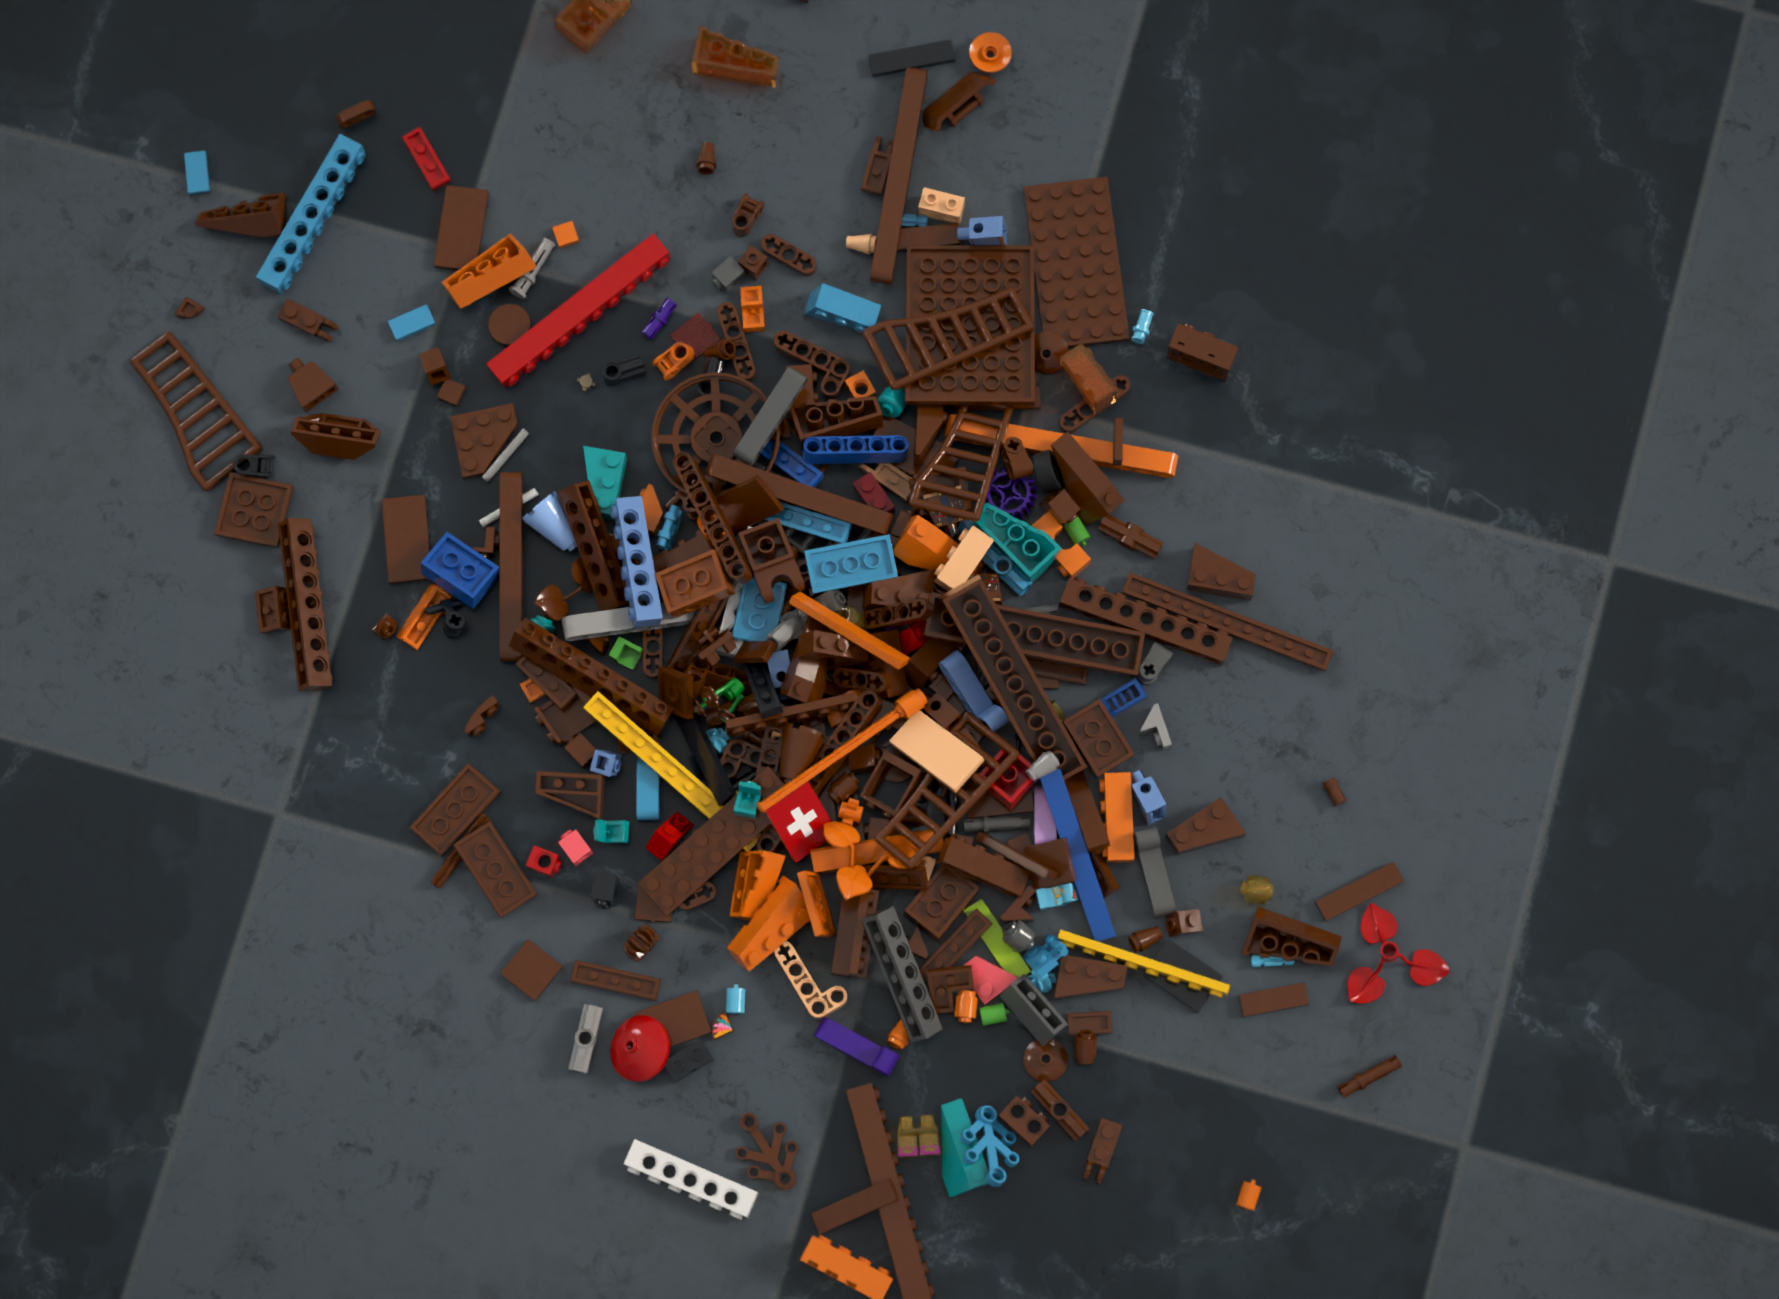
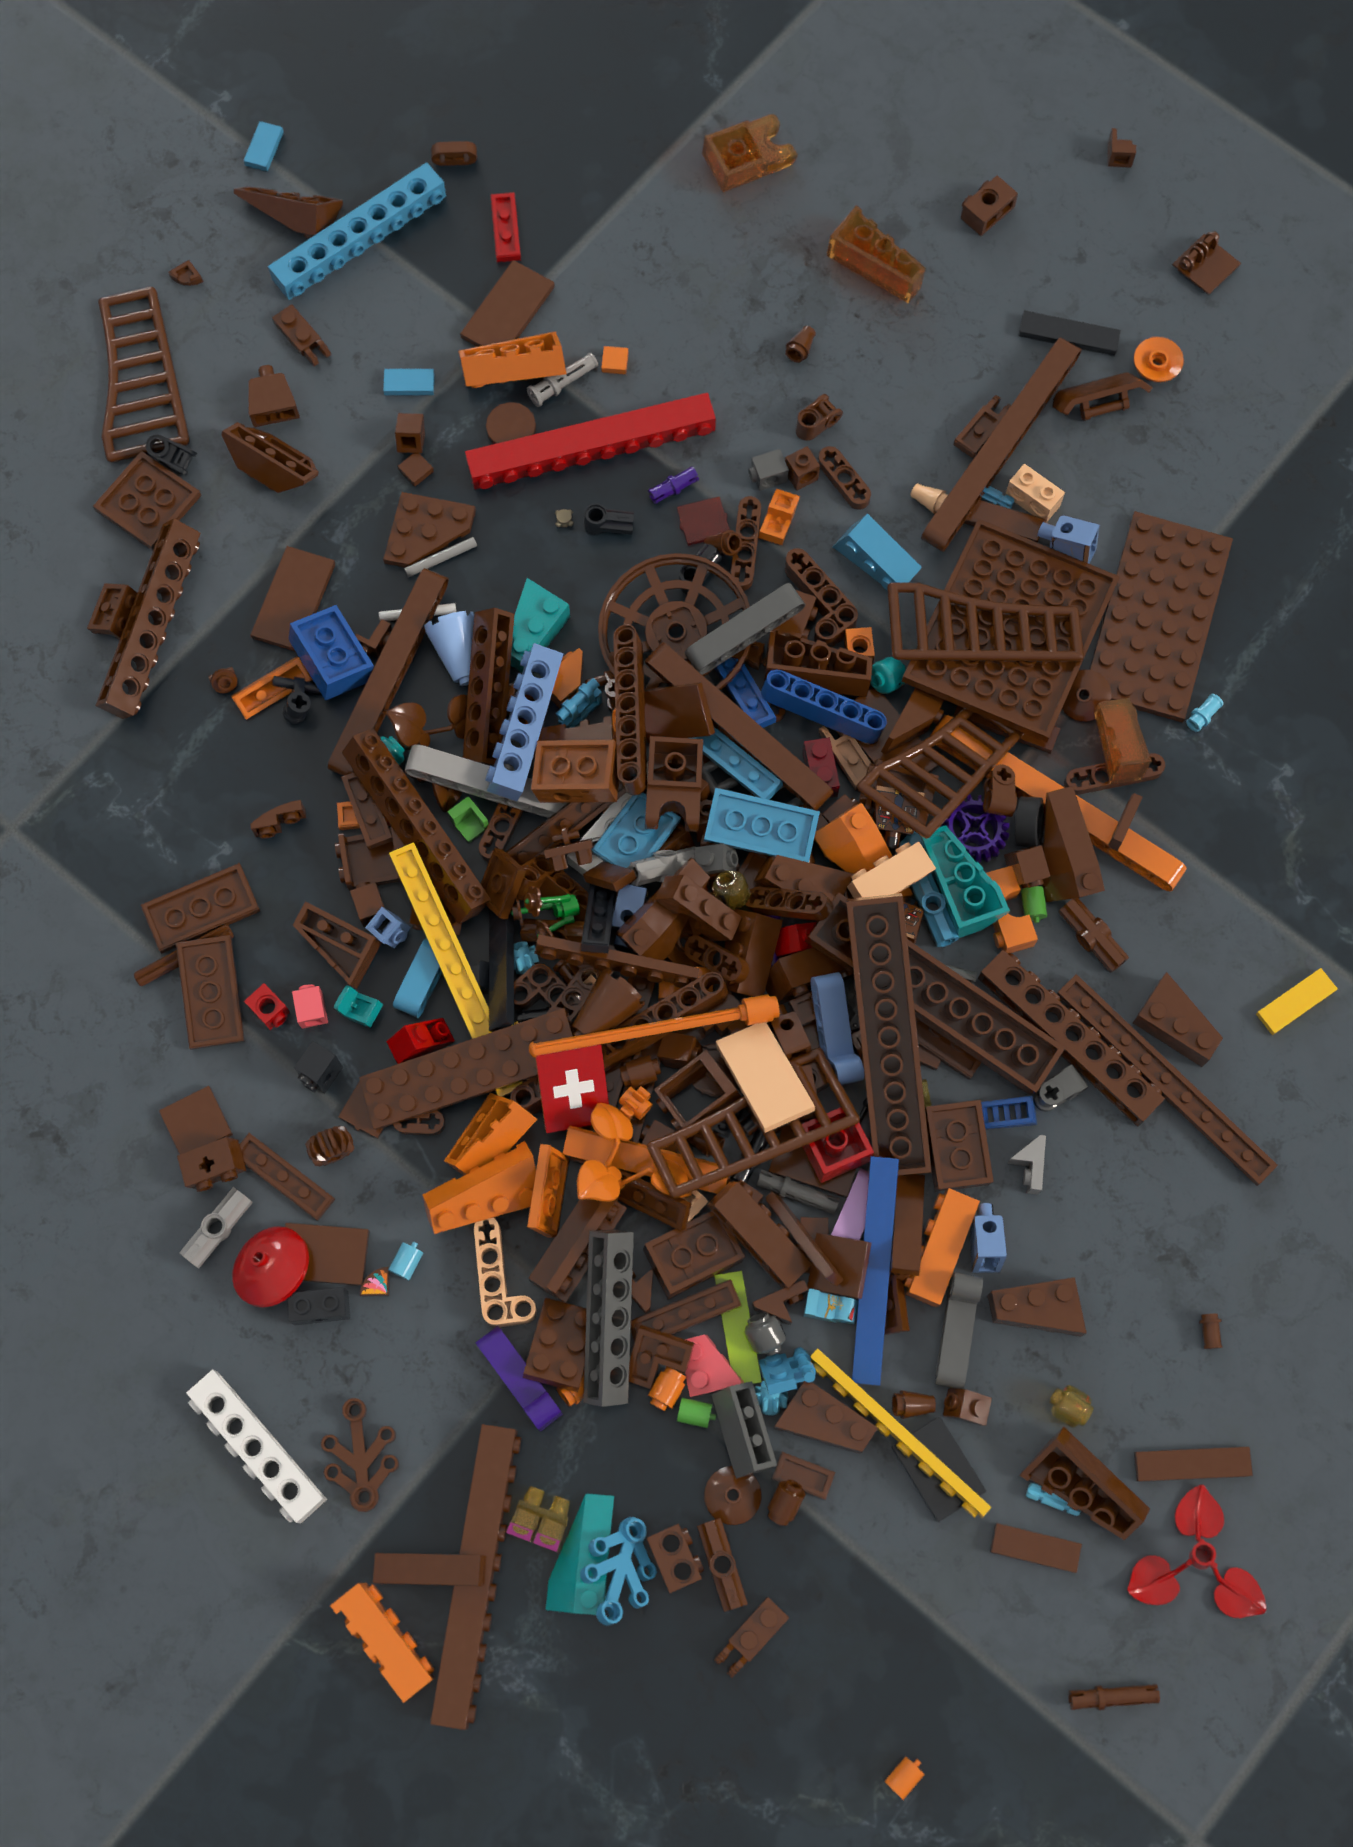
camera: 20 degrees right, 5 degrees down
orange piece [652,342,695,381] -> none
teal bracket [733,781,761,819] -> none
orange tile [789,592,910,669] -> none
light grey cone [1026,751,1060,781] -> none
reddish brown piece [1166,323,1238,382] -> none
none -> reddish brown brick [177,1137,246,1192]
none -> reddish brown plate [523,1298,587,1392]
none -> yellow tile [1256,968,1338,1036]

